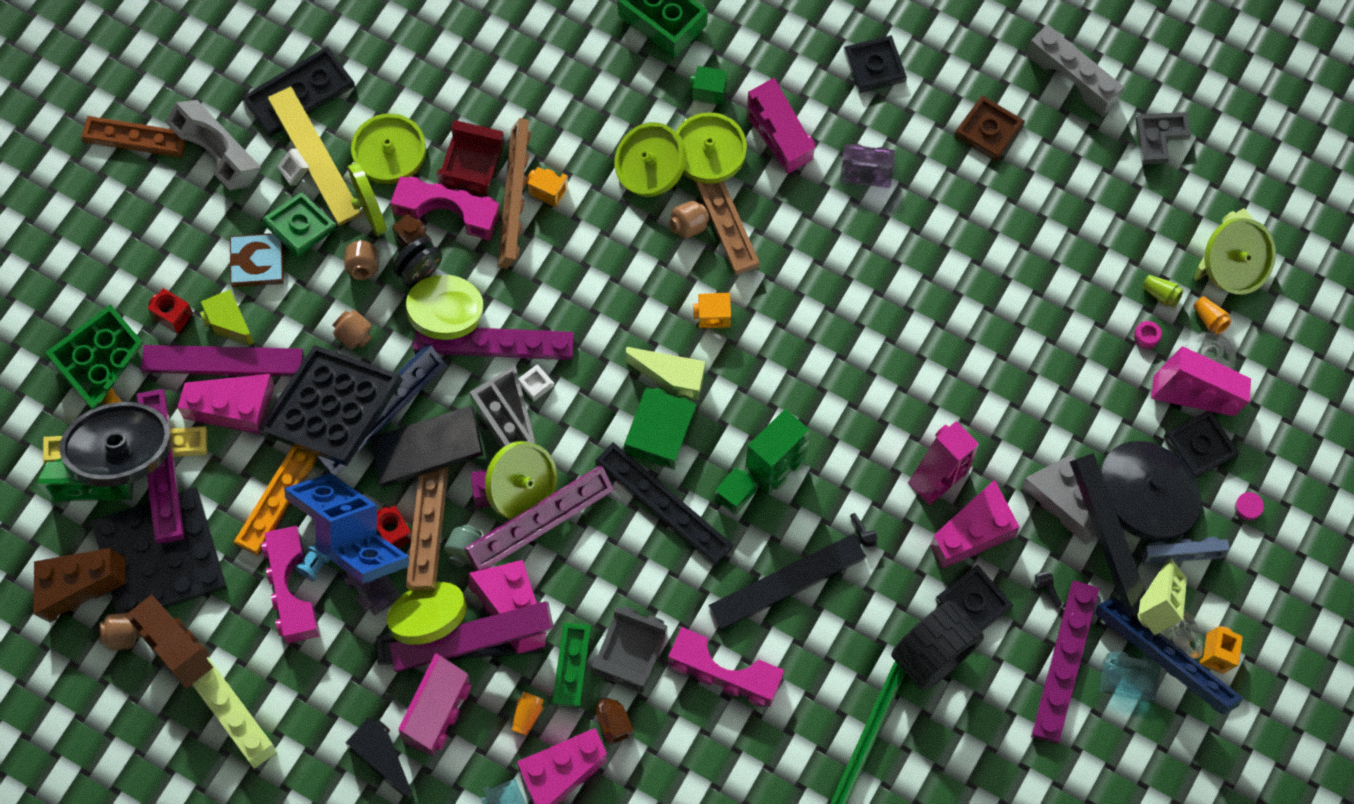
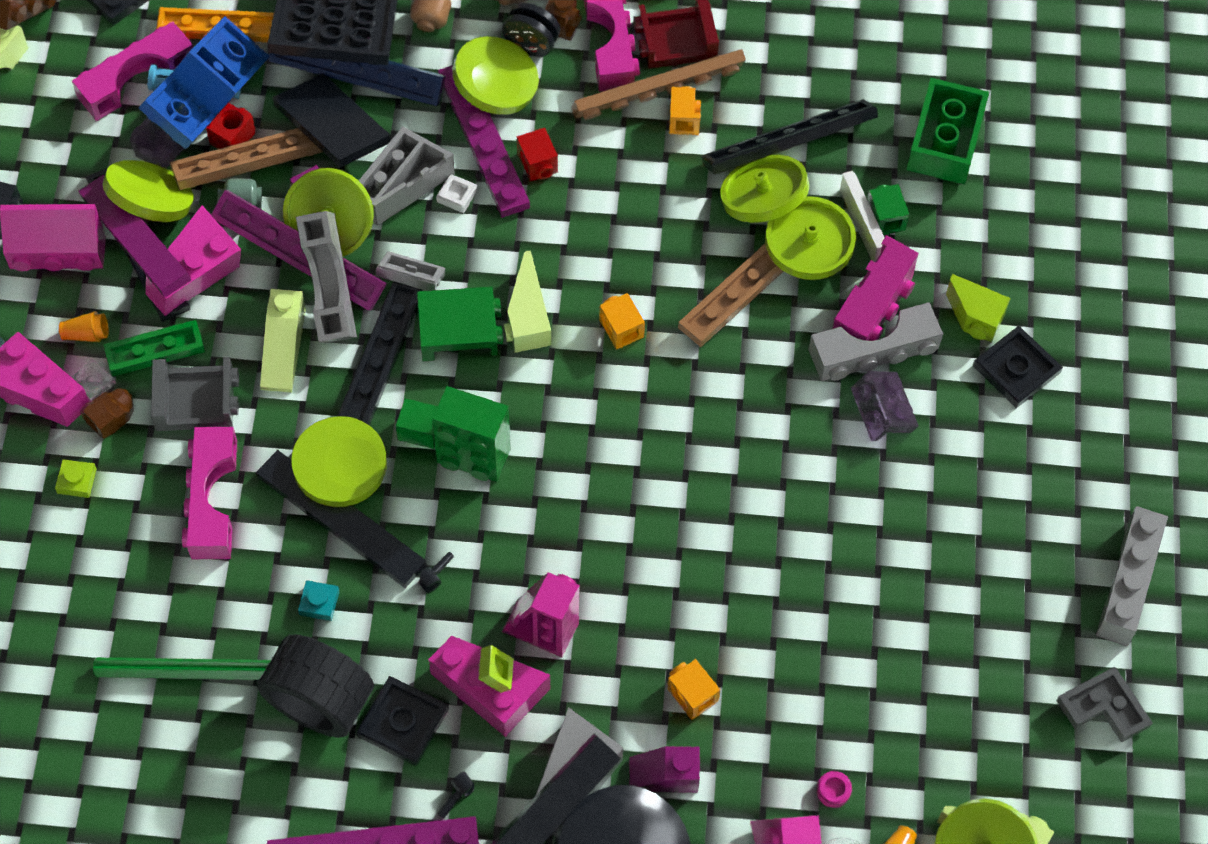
camera: 65 degrees right, 5 degrees down
medium nougat head [669,201,709,238] -> none
reddish brown tile [954,95,1025,162] -> none
lime cone [1142,275,1184,308] -> none
none -> lime plate [55,459,97,498]
none -> clear plate [72,359,116,402]
none -> yellowish green slope [260,289,306,392]
none -> lime piece [291,416,387,507]
none -> light grey arch [296,211,357,343]
none -> teal plate [298,580,339,621]
none -> light grey tile [376,251,445,291]
none -> lime plate [478,645,514,693]
none -> red brick [517,127,558,182]
none -> magenta slope [629,746,700,793]
none -> light orange brick [667,659,720,720]
none -> black tile [701,99,878,175]
none -> light grey arch [808,302,943,382]
none -> white tile [840,170,884,262]
none -> lime slope [946,274,1011,343]

